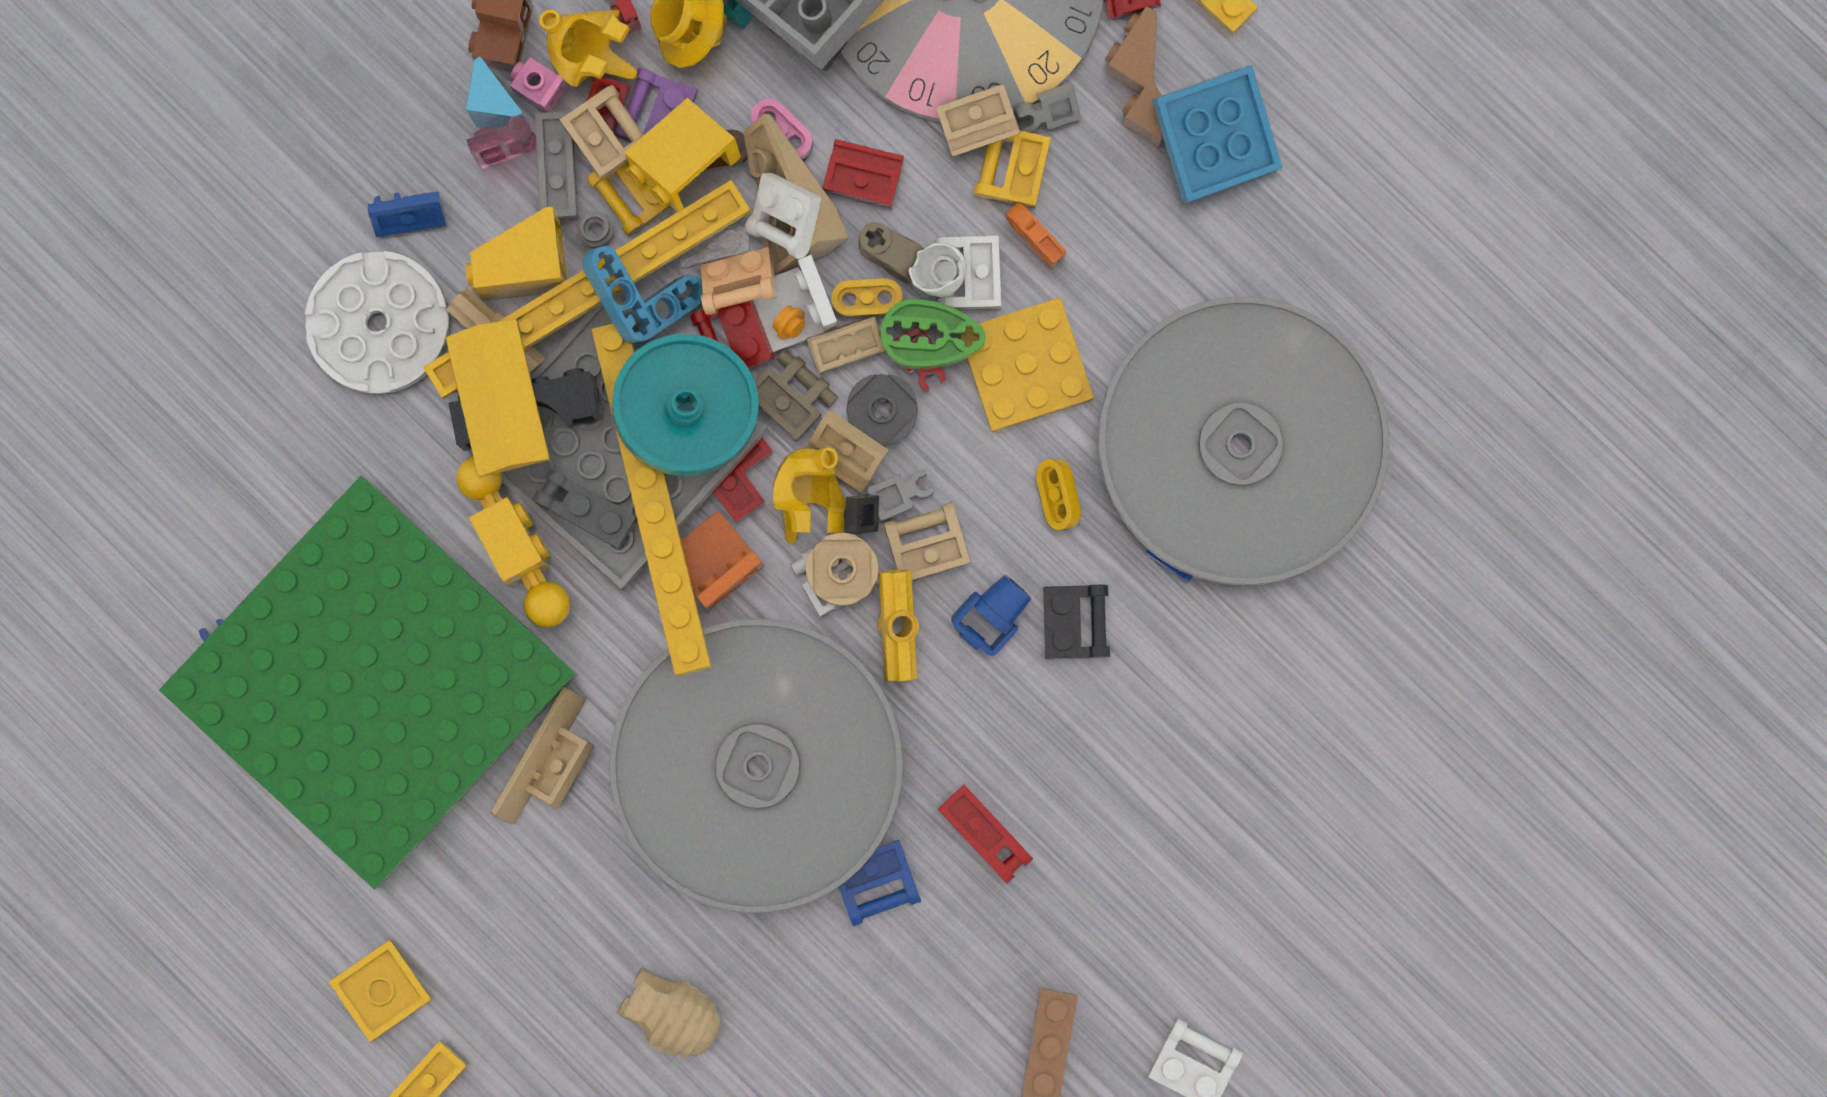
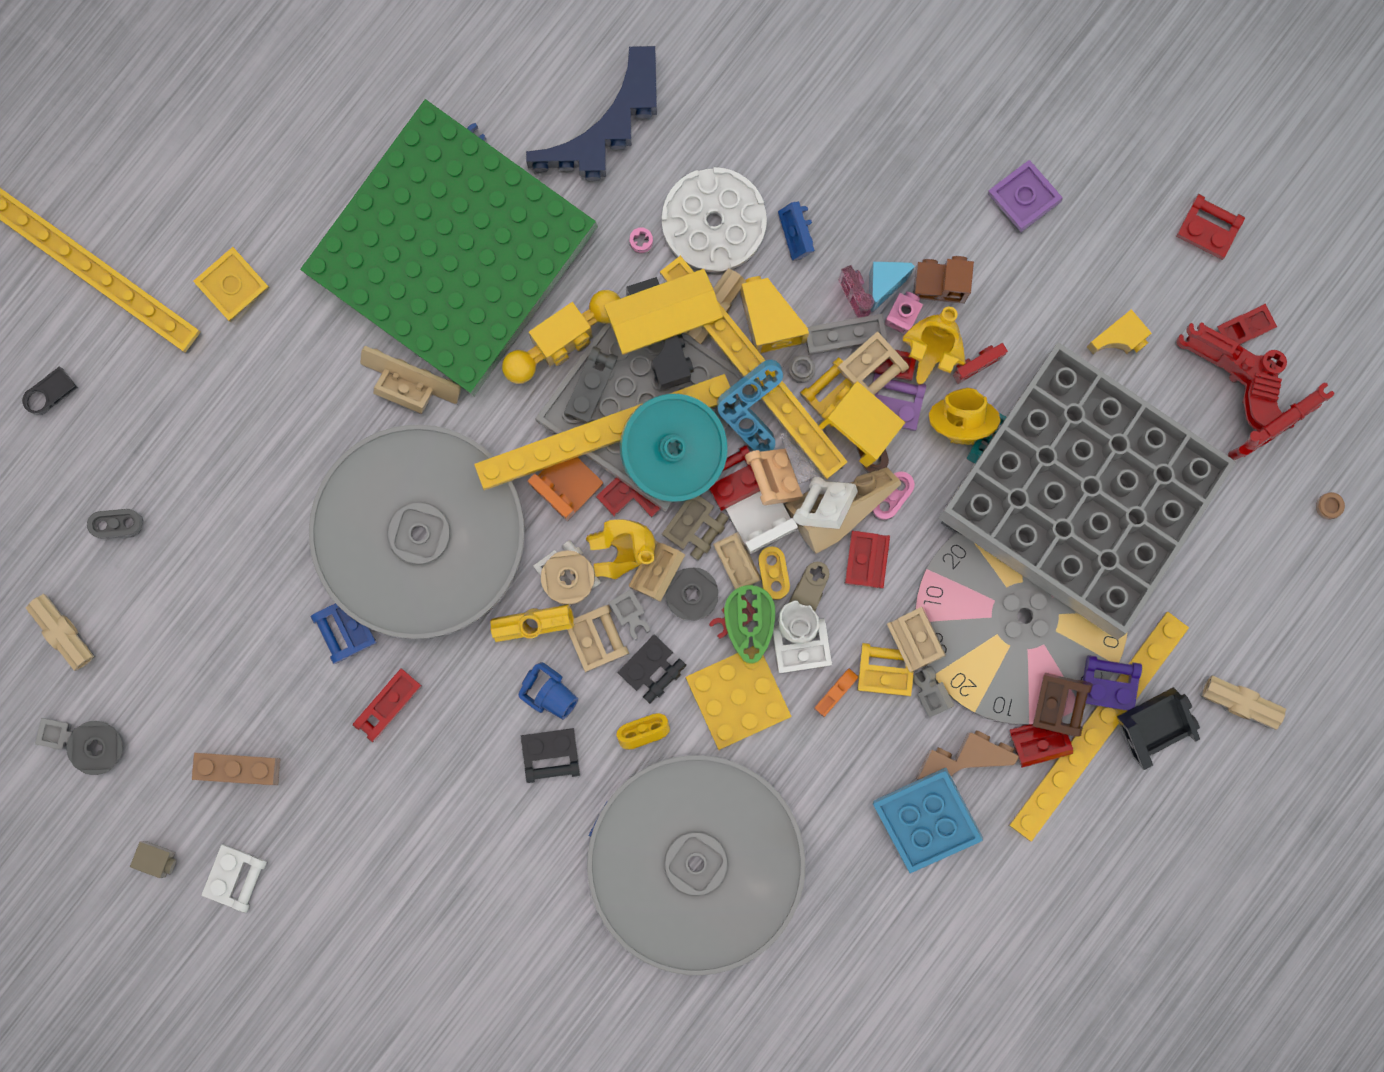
camera: 80 degrees right, 0 degrees up
tan hair [616,967,721,1059] -> none
light orange plate [773,305,805,340] -> none
black plate [844,494,879,535] -> none
none -> dark blue arch [526,46,657,181]
none -> black plate [617,634,687,704]
none -> bright pink bush [630,228,653,253]

